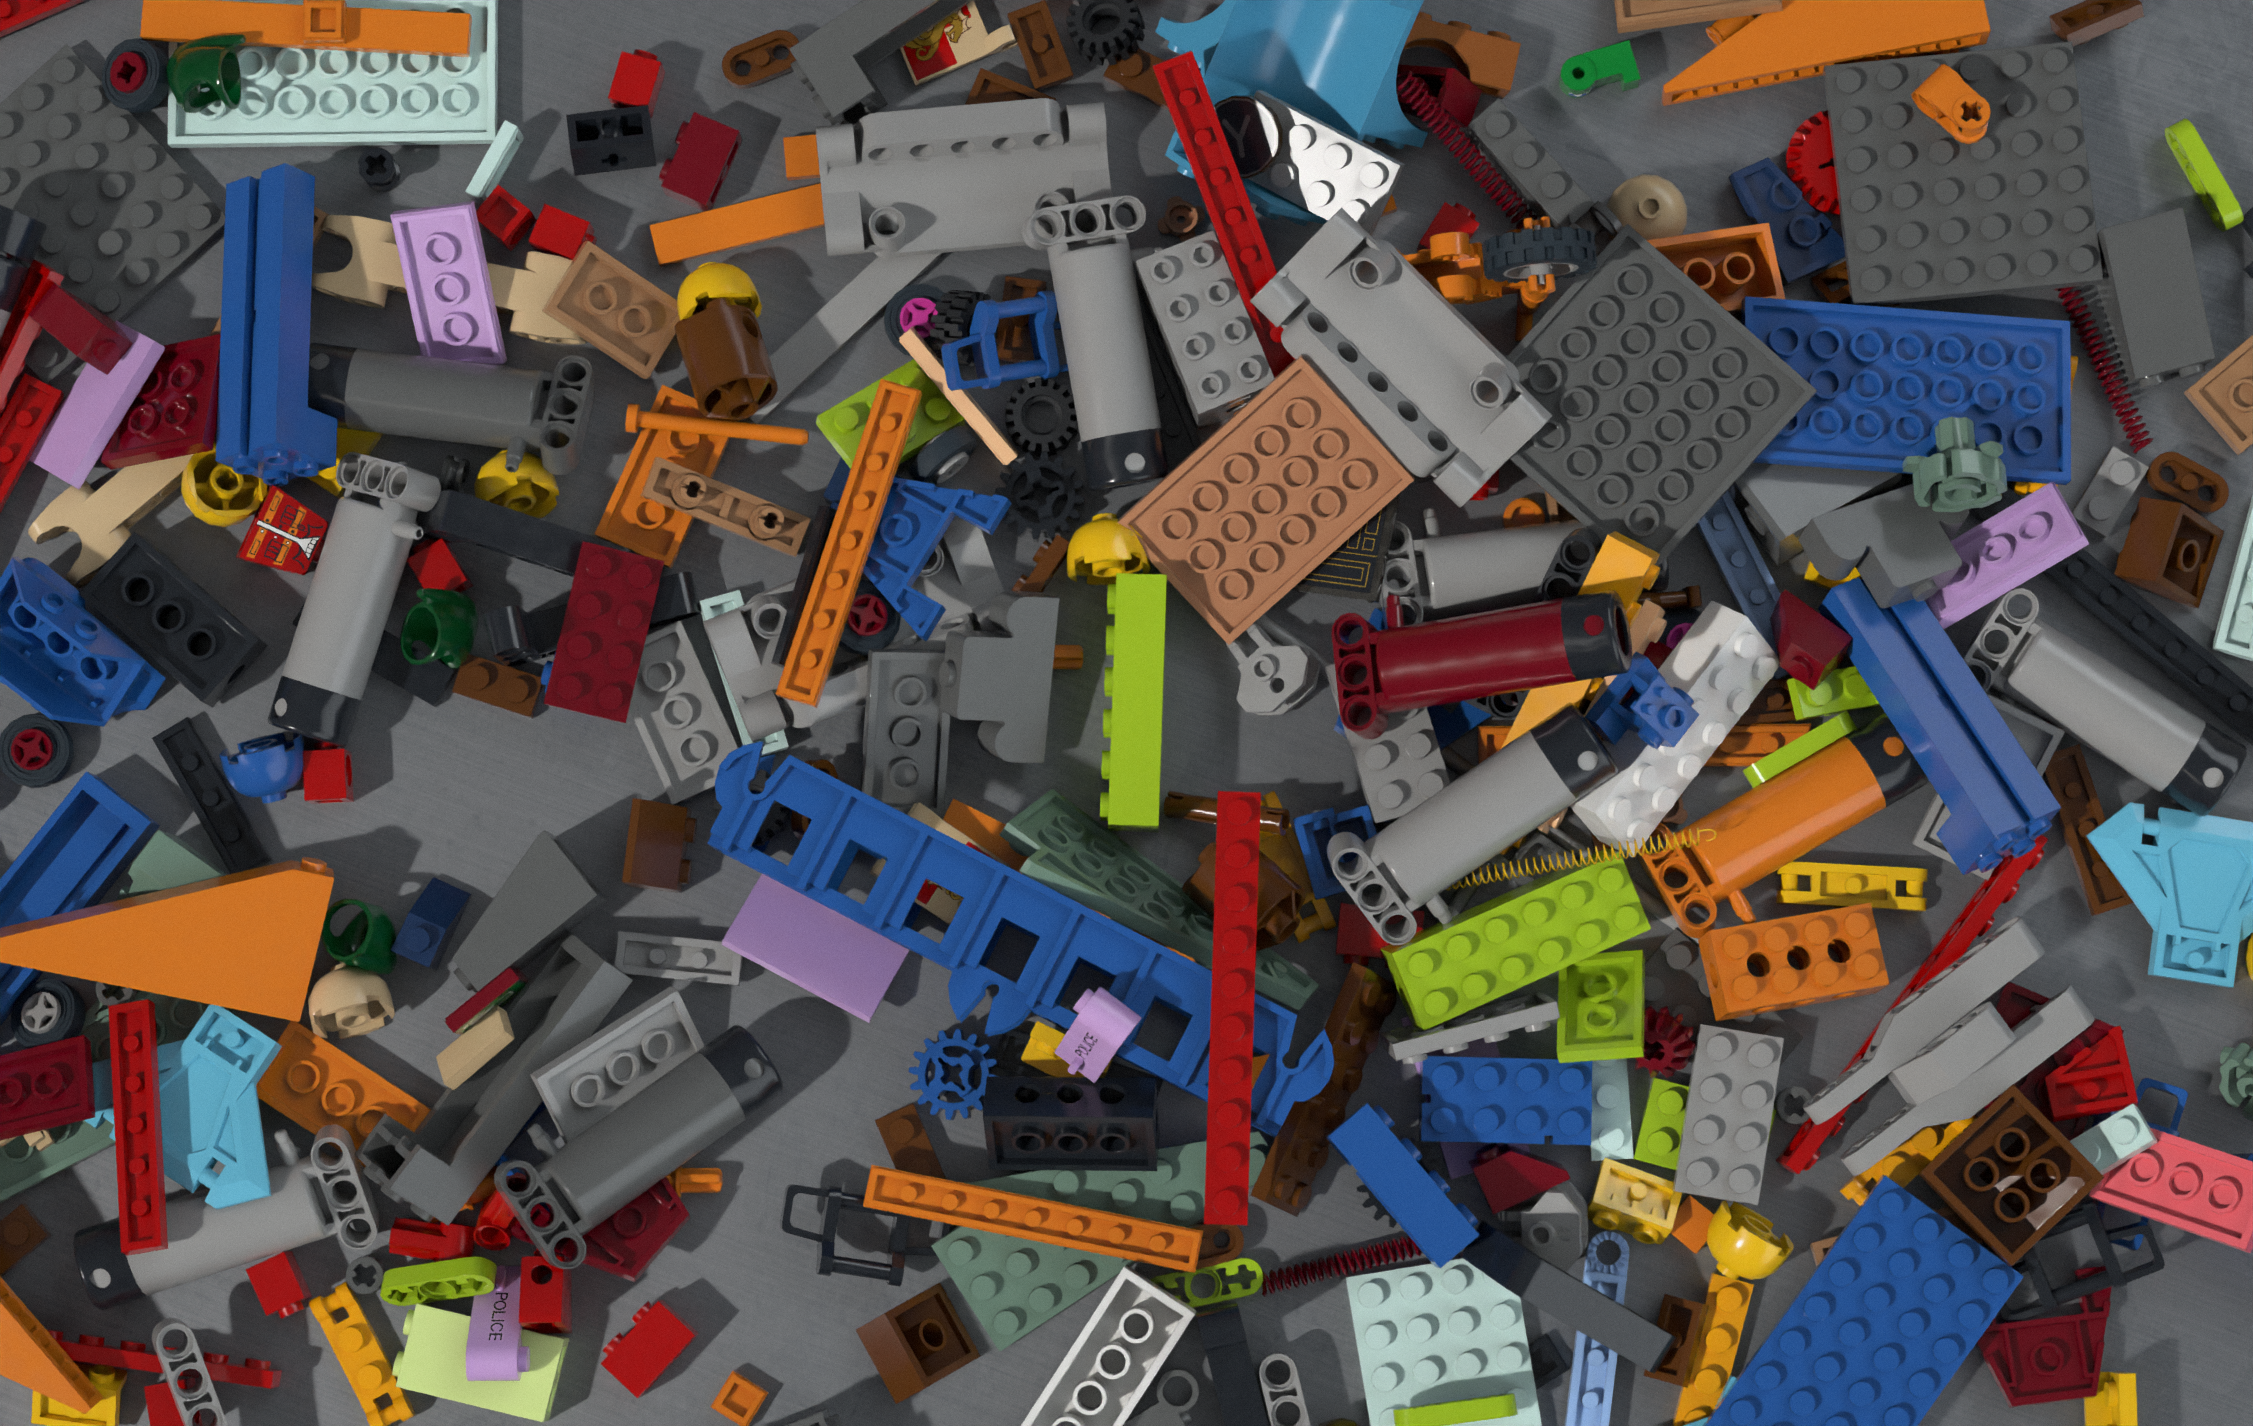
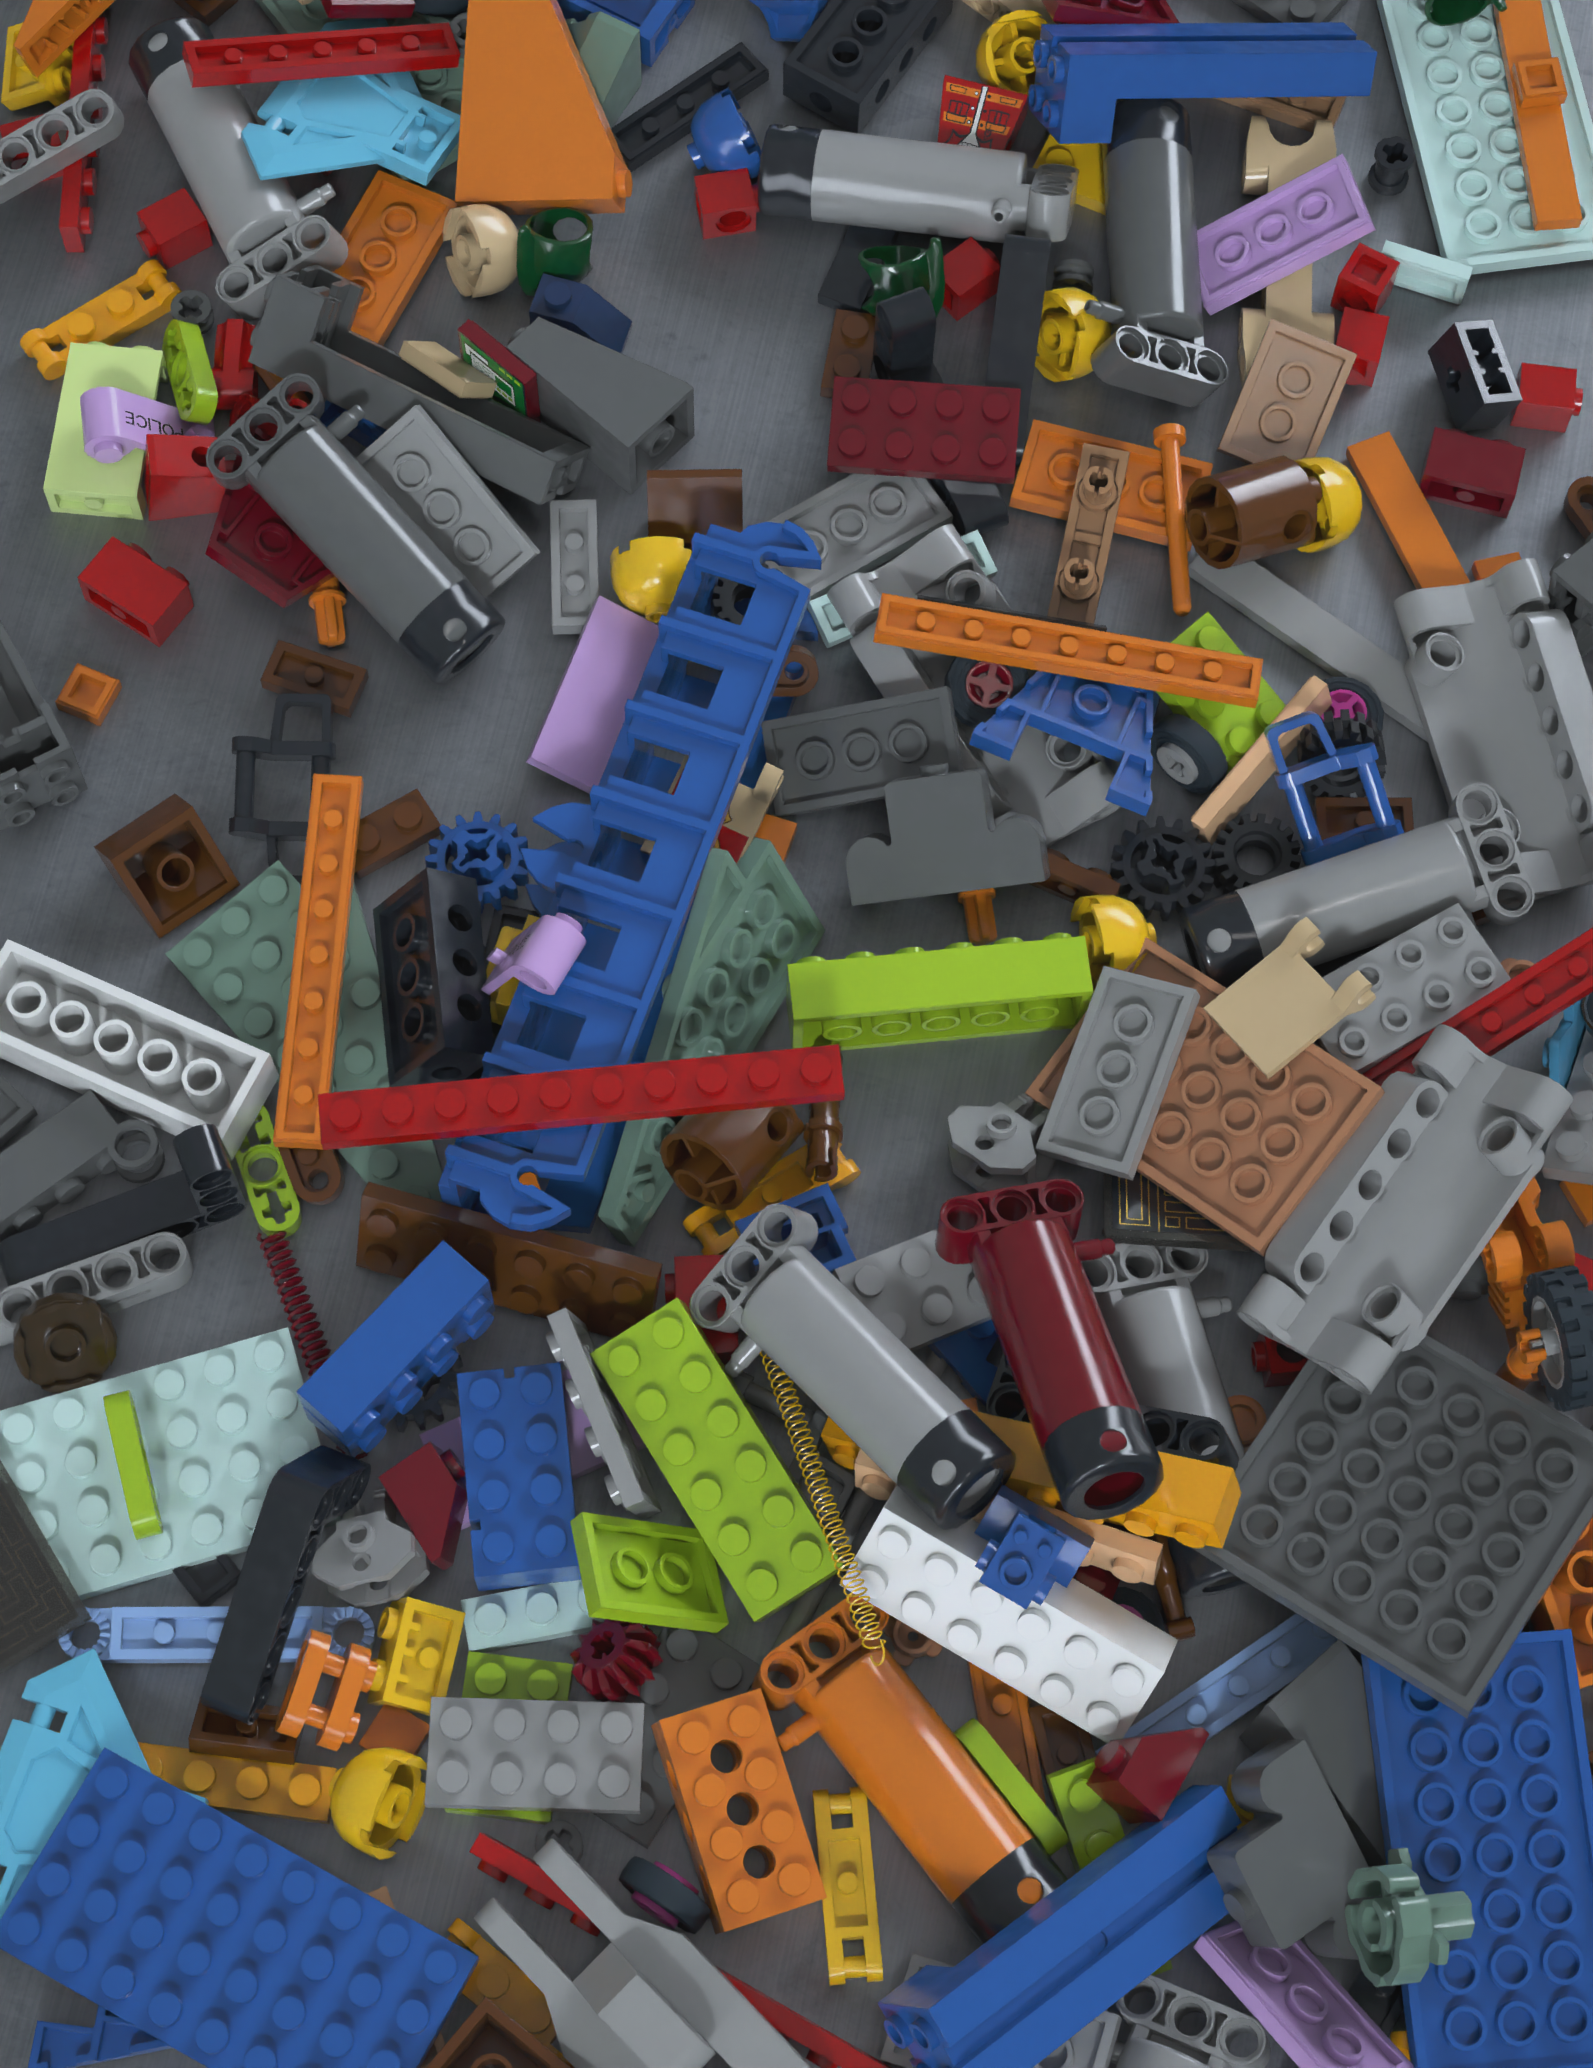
camera: 75 degrees right, 15 degrees down
none -> reddish brown plate [260,640,369,718]
none -> orange brick [275,1629,378,1752]
none -> yellow cylinder [610,536,692,623]
none -> black wheel [619,1856,711,1934]
none -> light grey plate [1035,966,1200,1181]
none -> tan flag [1204,917,1376,1079]

